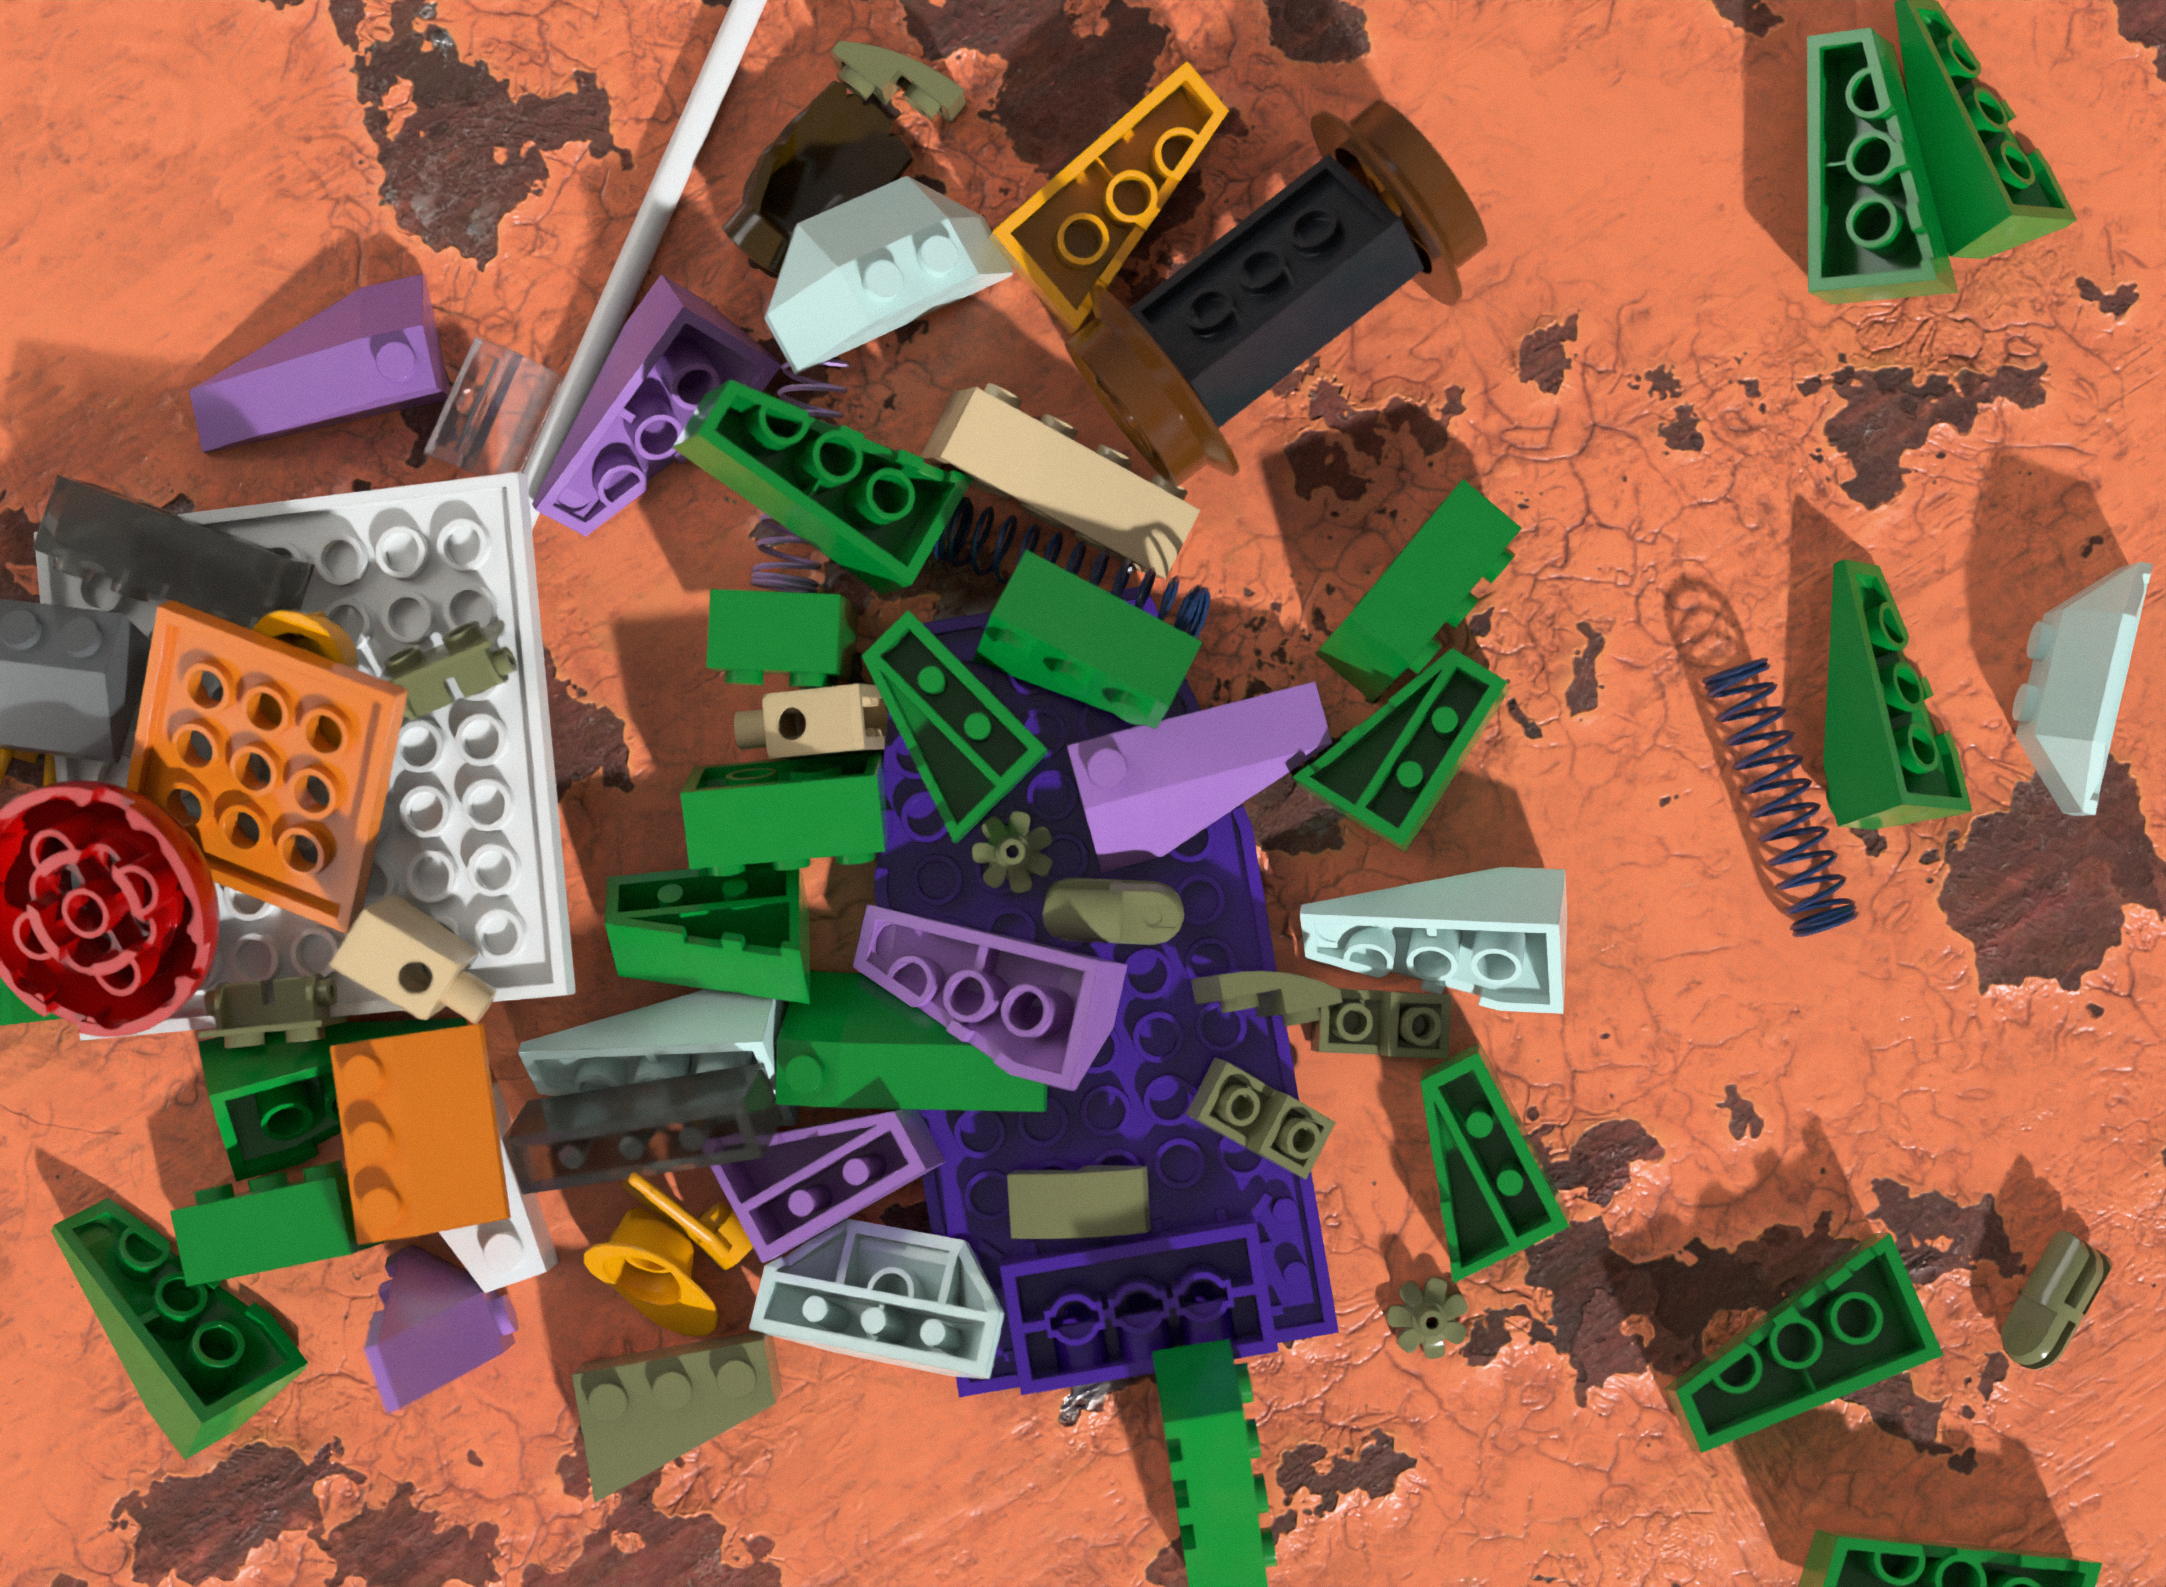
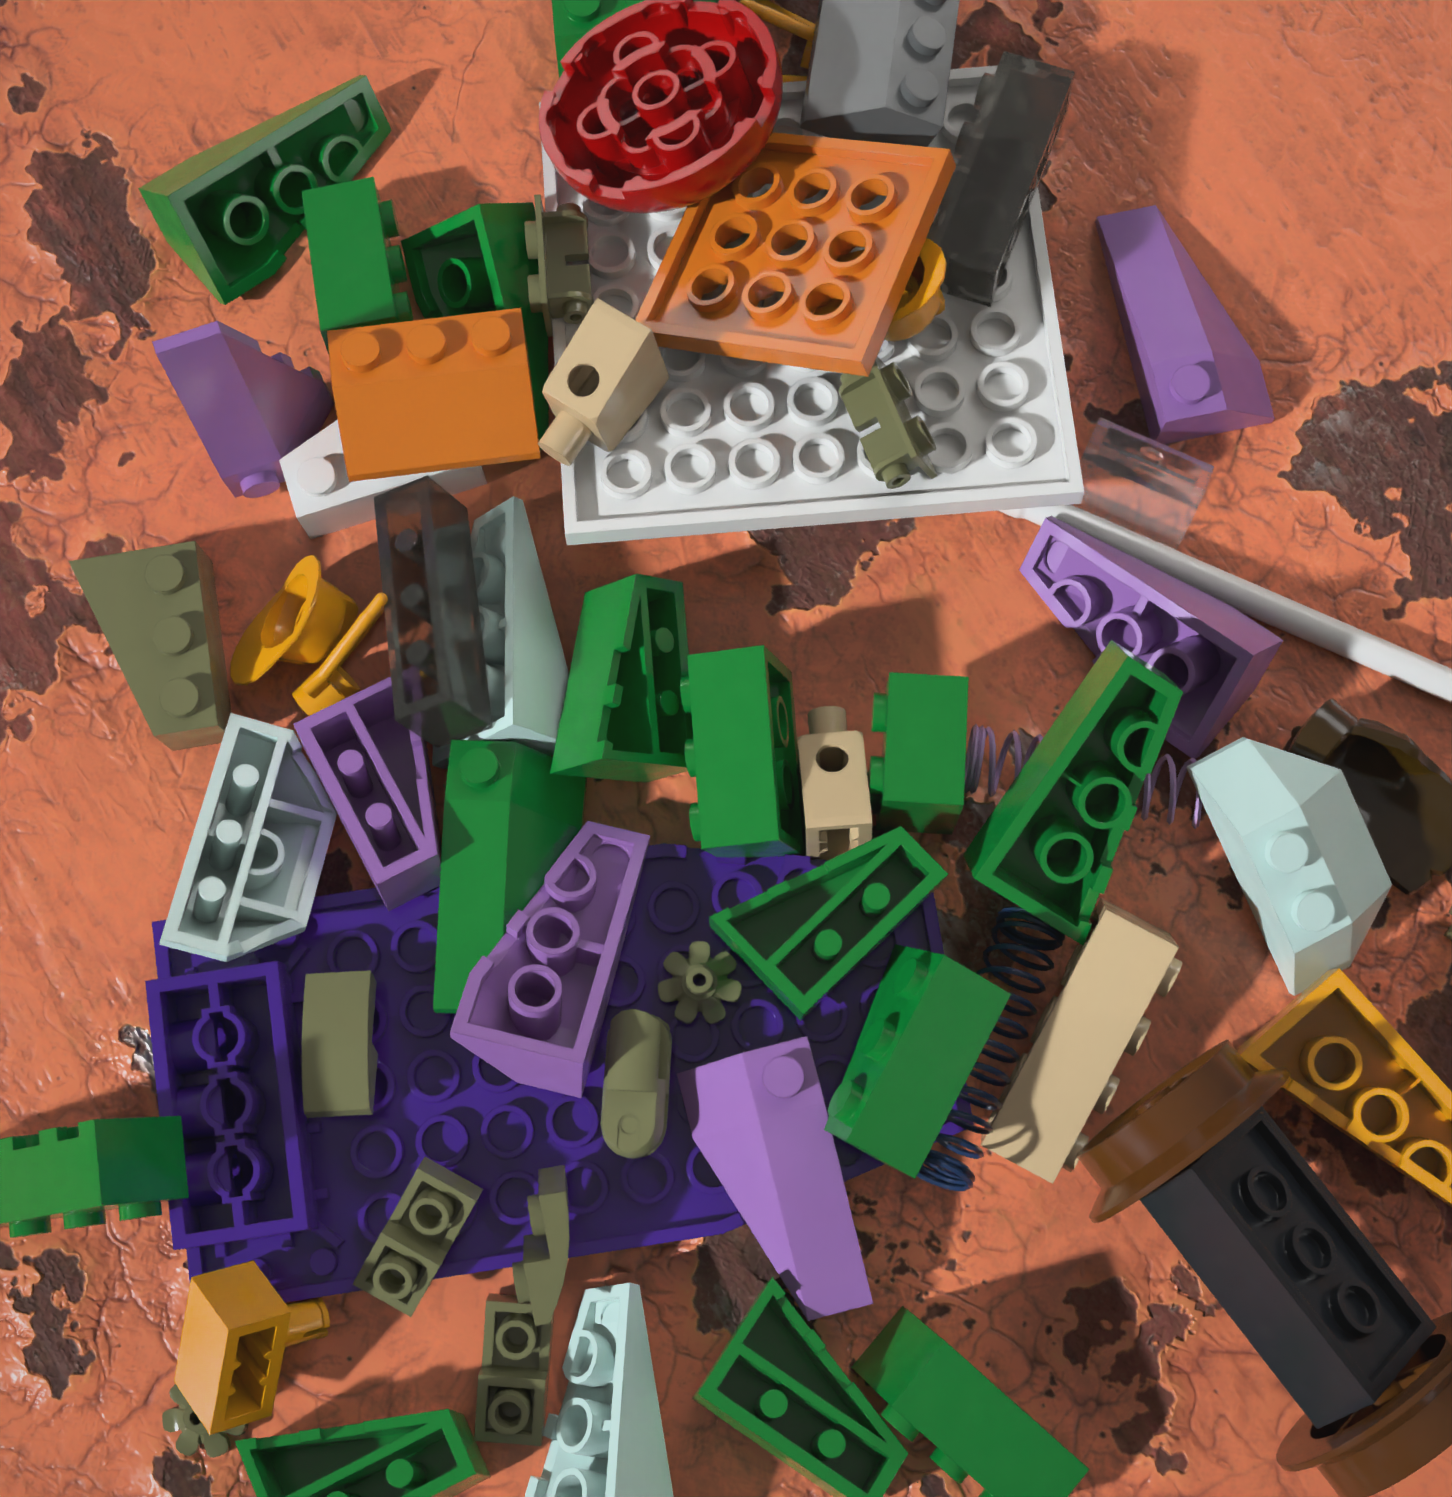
camera: 90 degrees right, 10 degrees down
none -> light orange brick [174,1260,330,1435]

